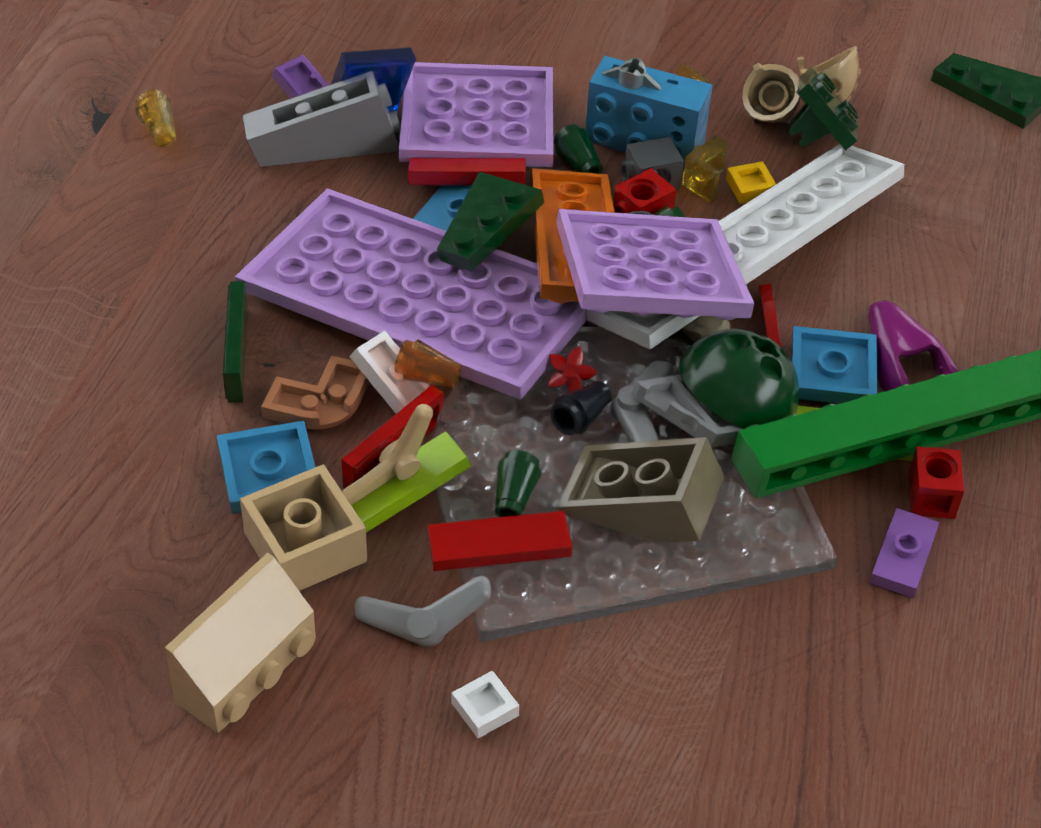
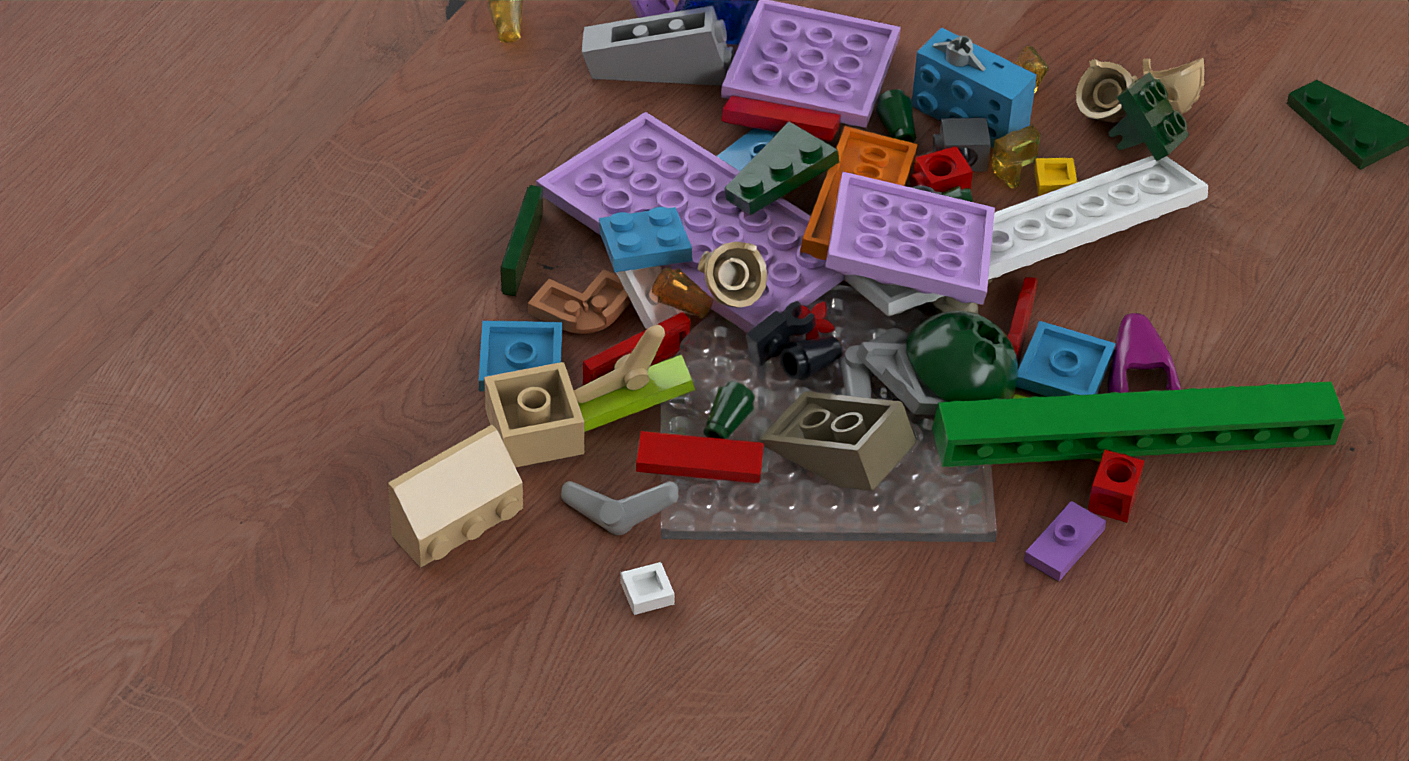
camera: 15 degrees right, 0 degrees up
none -> dark azure plate [599,207,693,272]
none -> tan helmet [697,241,767,308]
none -> black plate [746,301,816,366]

